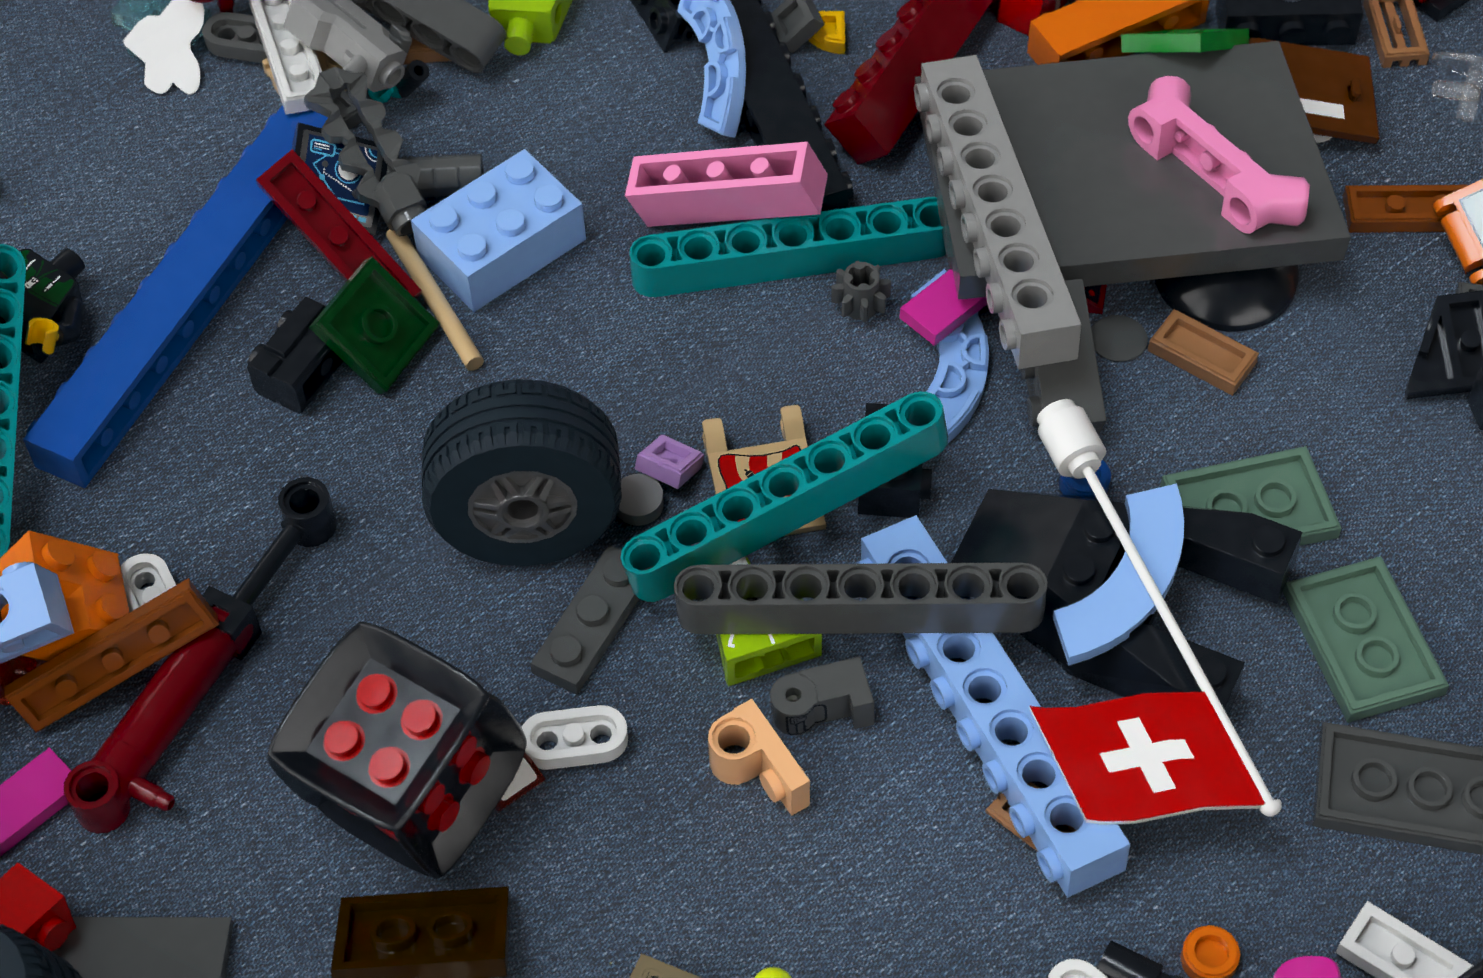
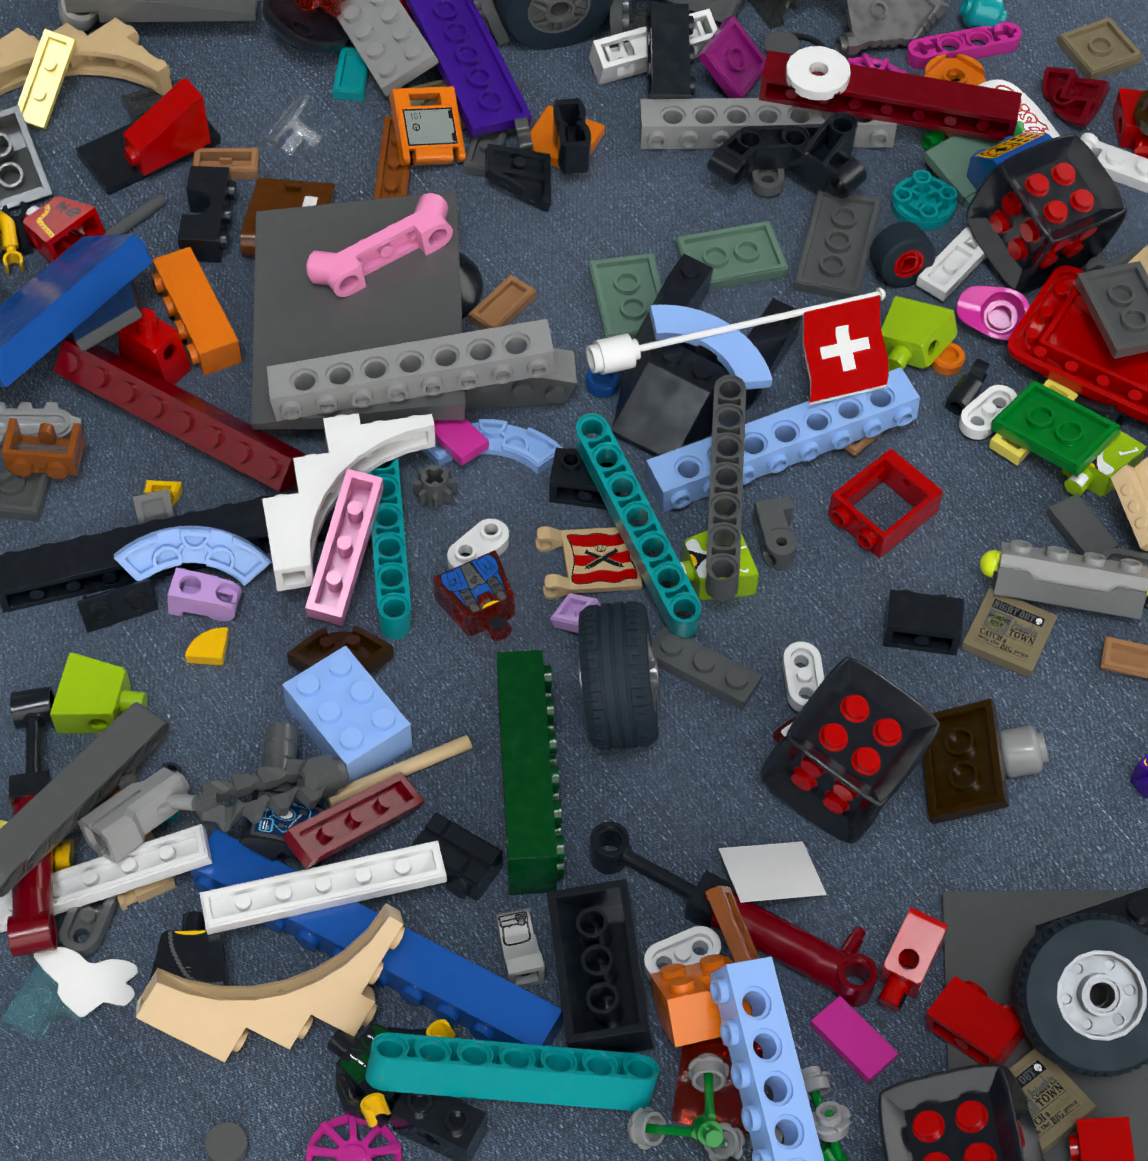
camera: 90 degrees left, 0 degrees up
dark green tile [309,256,440,395] -> none
light nougat plate [708,699,810,816] -> none
green tile [1121,28,1249,53] -> none
none -> tan arch [136,903,405,1063]
none -> black torso [149,911,229,986]
none -> lavender leg [168,568,242,622]
none -> yellow tile [185,627,230,666]
none -> white tile [200,841,447,935]
none -> white arch [262,413,435,591]
none -> dark brown plate [287,626,394,675]
none -> torso [433,550,515,641]
none -> white plate [447,519,509,570]
none -> light grey leg [496,908,545,988]
none -> dark green brick [497,650,565,895]
none -> black slope [547,879,654,1053]
none -> white sticker [718,841,827,903]
none -> red window [828,448,943,559]
none -> black wheel [869,222,935,287]
none -> torso [878,907,948,1011]
none -> lime torso [881,296,958,371]
none -> black brick [883,589,964,656]

